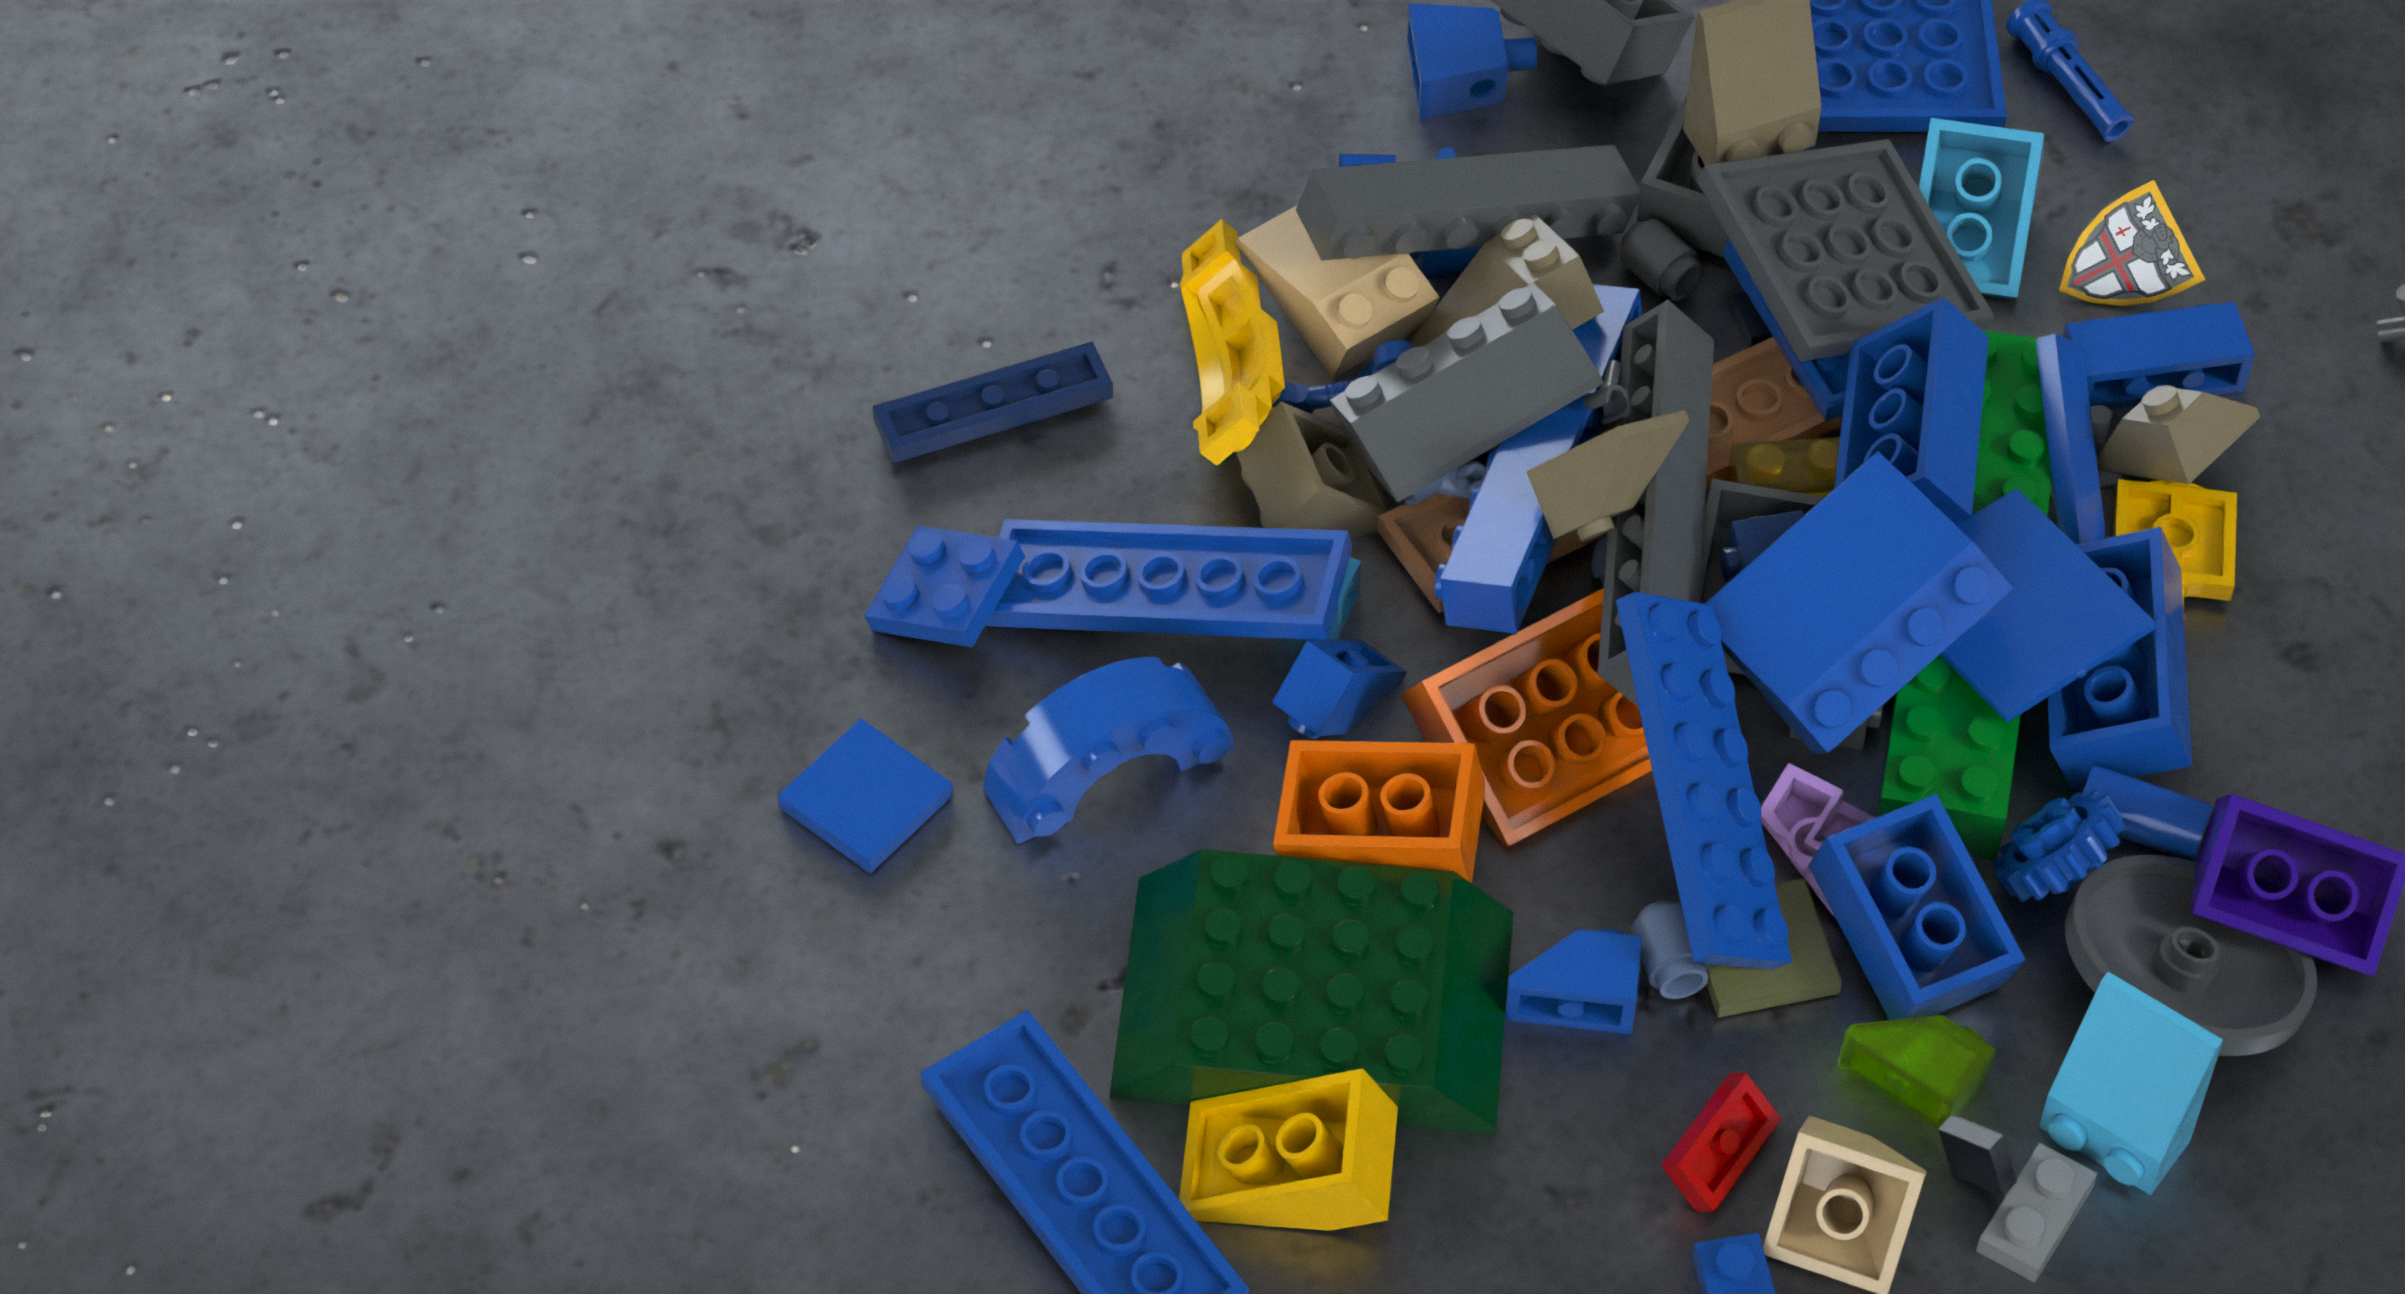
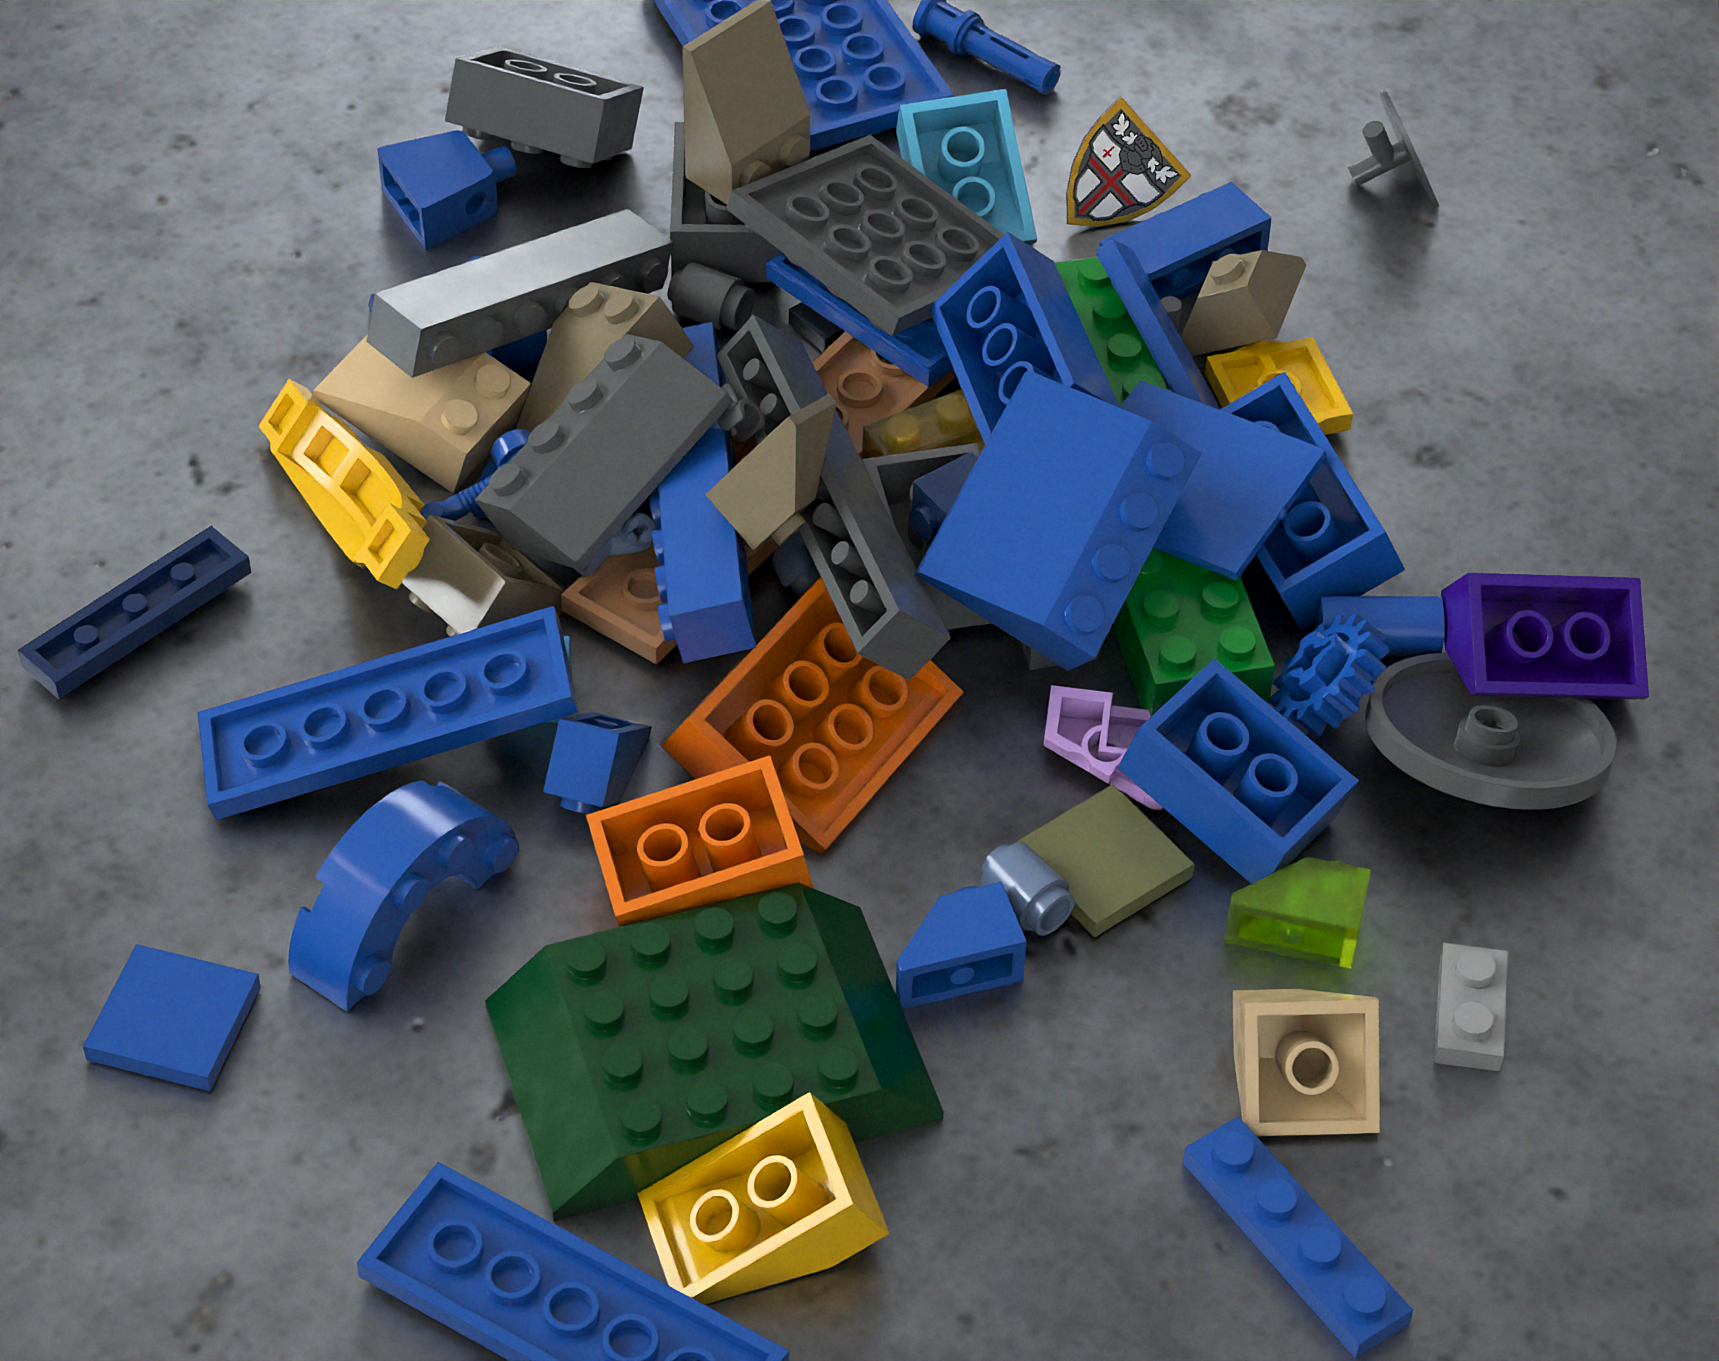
camera: 25 degrees left, 5 degrees down
blue plate [864,525,1025,648] -> none
blue plate [1616,592,1792,970] -> none
red plate [1661,1073,1781,1212] -> none
black tile [1938,1115,2017,1196] -> none
medium azure slope [2039,972,2223,1196] -> none

